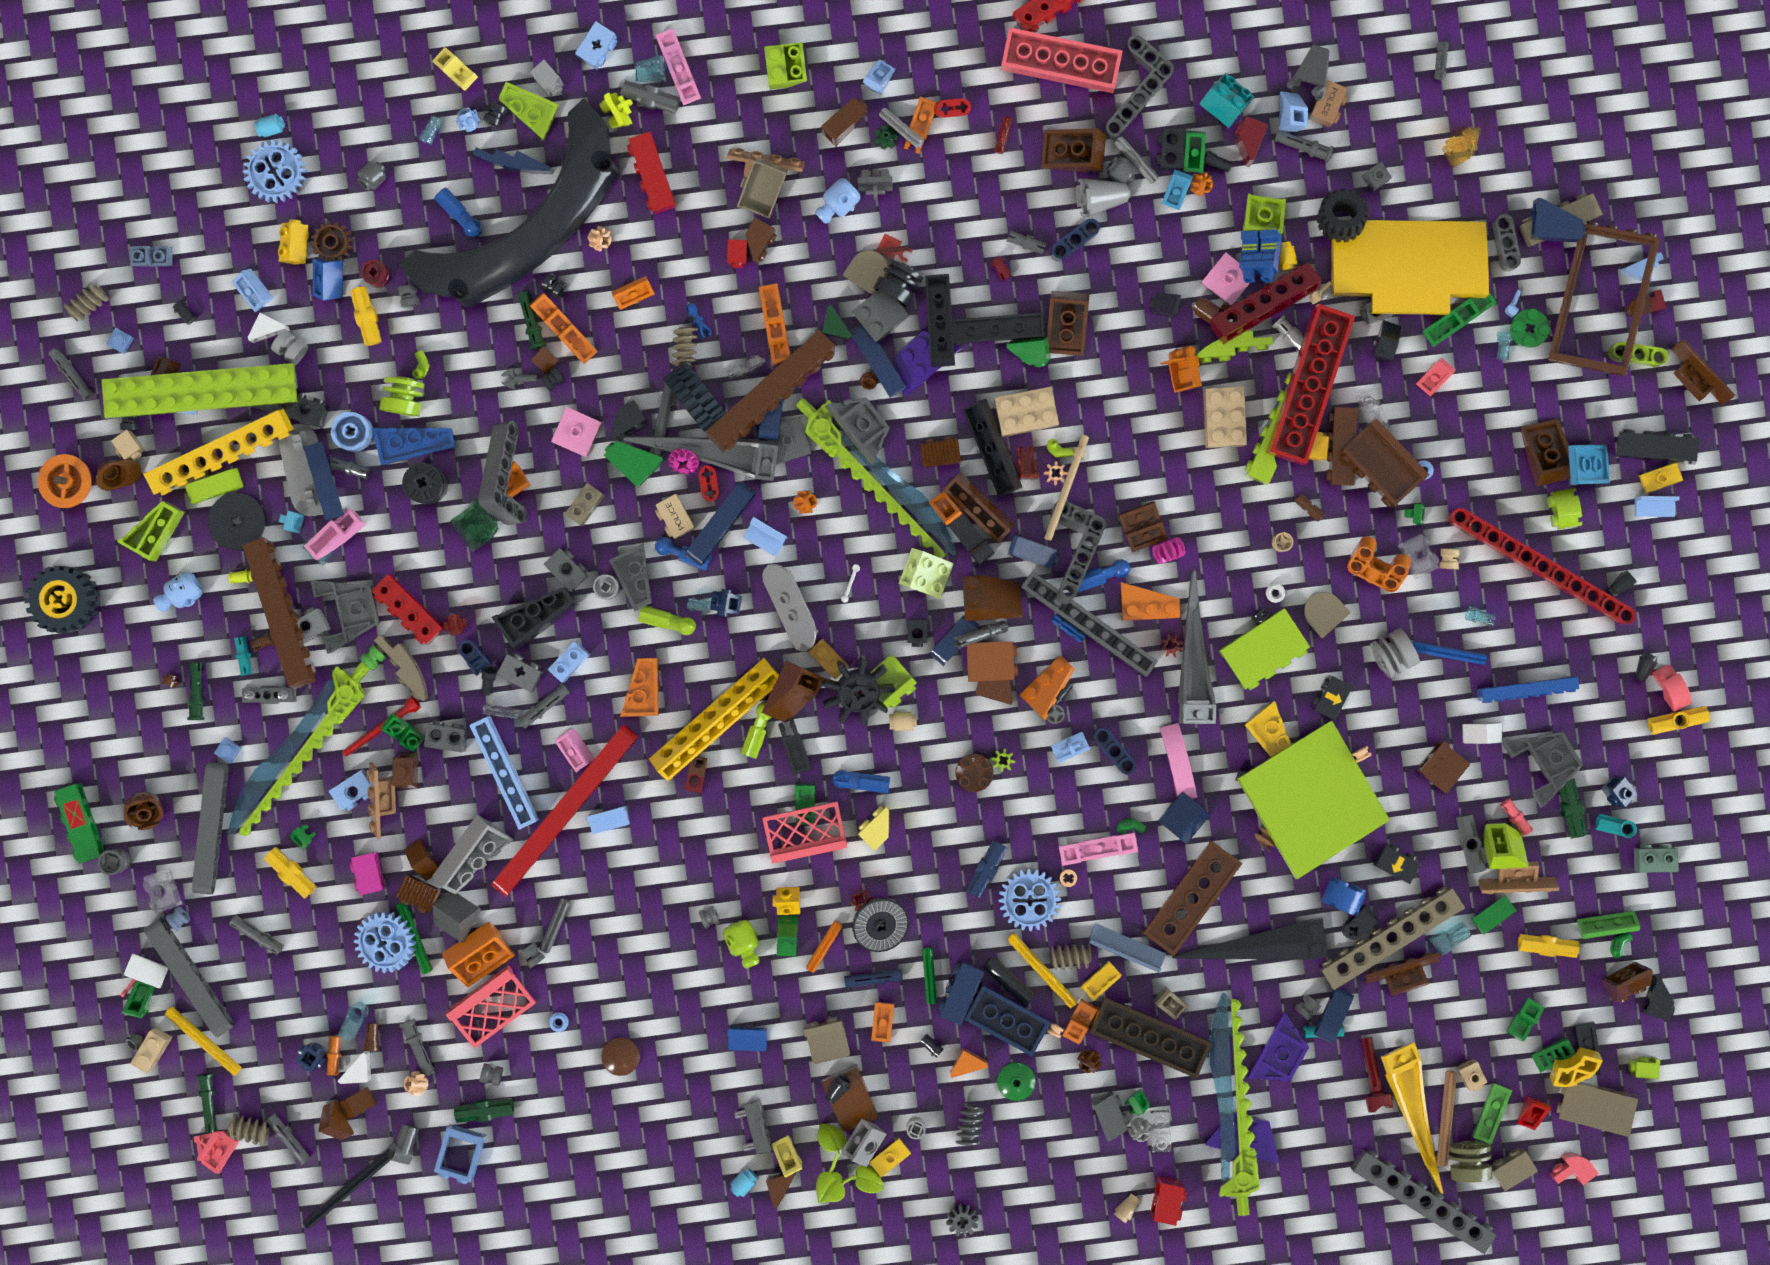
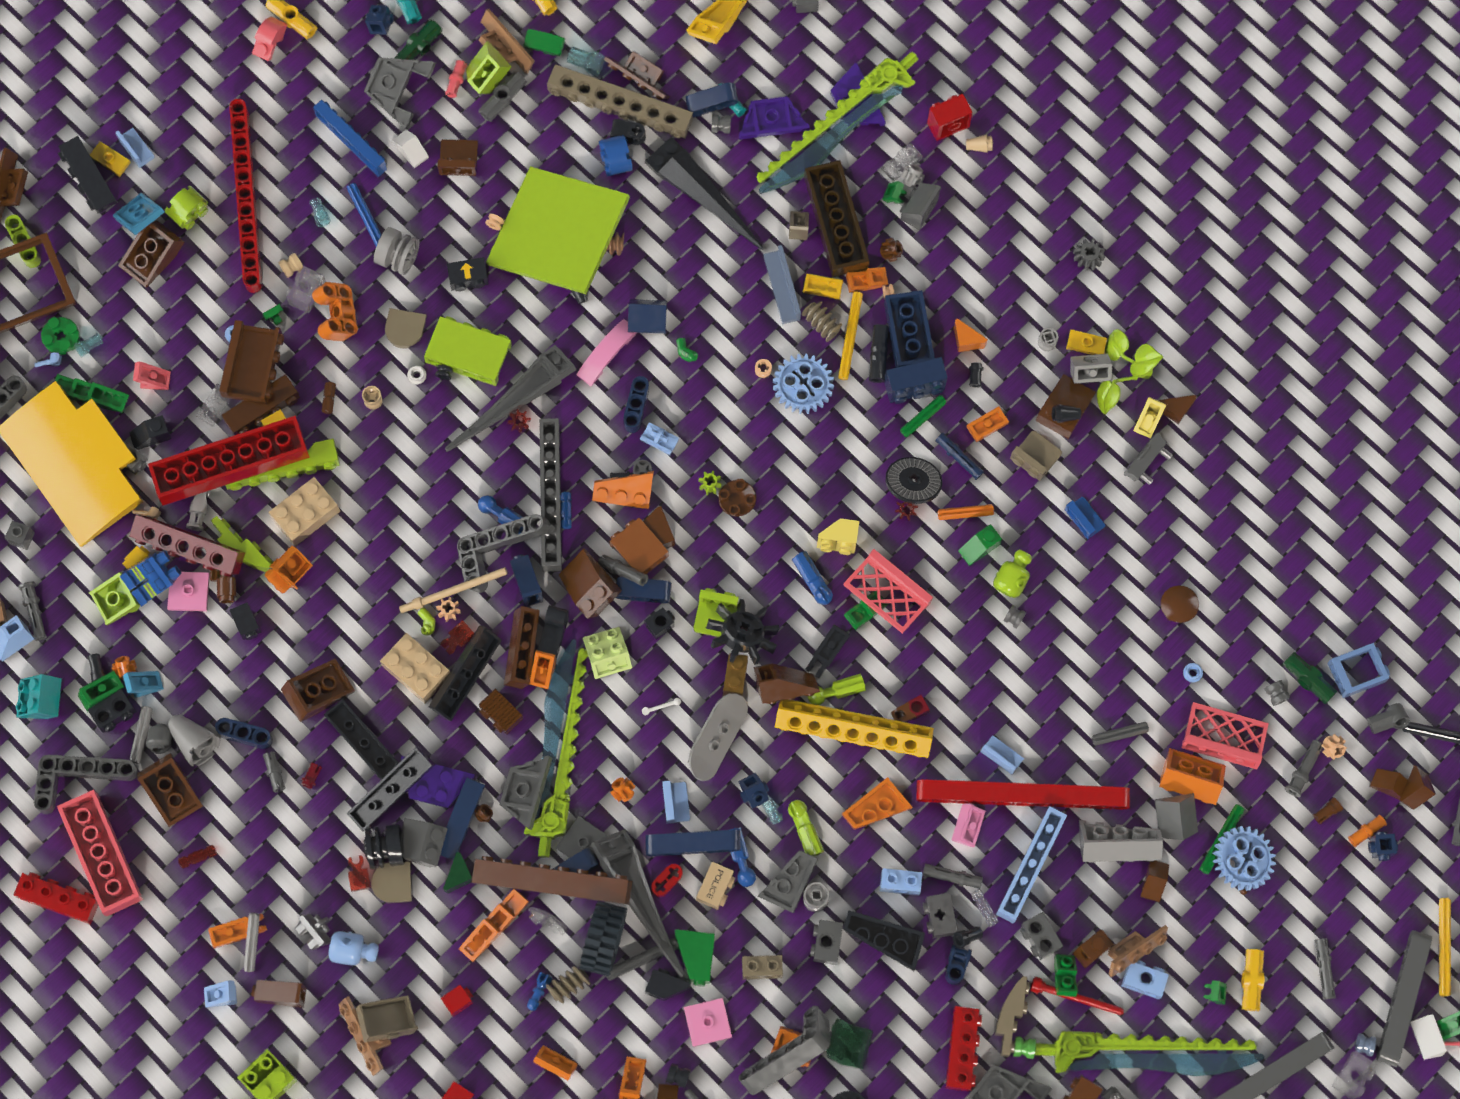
camera: 130 degrees left, 15 degrees down
clear light blue piece [338,1002,369,1042] -> none
white slope [338,1051,371,1084] -> none
dark pink brick [350,851,386,895] -> none
reddish brown brick [396,874,443,914] -> none
clear red gear [443,614,467,636] -> none
dark grey wheel [518,942,545,969] -> none
dark pink gear [668,449,699,475] -> none
medium azure brick [730,1168,759,1197] -> none
reddish brown slope [746,218,777,265] -> none
yellow brick [773,887,800,915] -> none
dark green plant [874,125,898,150] -> none
tan brick [889,711,917,731] -> none
red beam [934,98,971,118] -> none
dark grey piece [955,1103,984,1146] -> none
dark blue piece [966,840,1008,898] -> none
green dish [997,1062,1036,1101] -> none
green slope [1006,337,1051,367] -> none
bright pink slope [1059,833,1138,866] -> none
reddish brown slope [1118,501,1168,552] -> none
orange wing [1120,582,1180,621] -> none
reddish brown plate [1142,840,1243,956] -> none
dark pink gear [1152,537,1186,564] -> none
dark red slope [1234,116,1268,167] -> none
yellow wing [1244,701,1291,758] -> none
black tyre [1317,189,1369,243] -> none
dark red piece [1361,1037,1394,1113] -> none
black brick [1373,844,1421,884] -> none
black cone [1607,570,1637,598] -> none
black cone [1635,652,1658,682] -> none

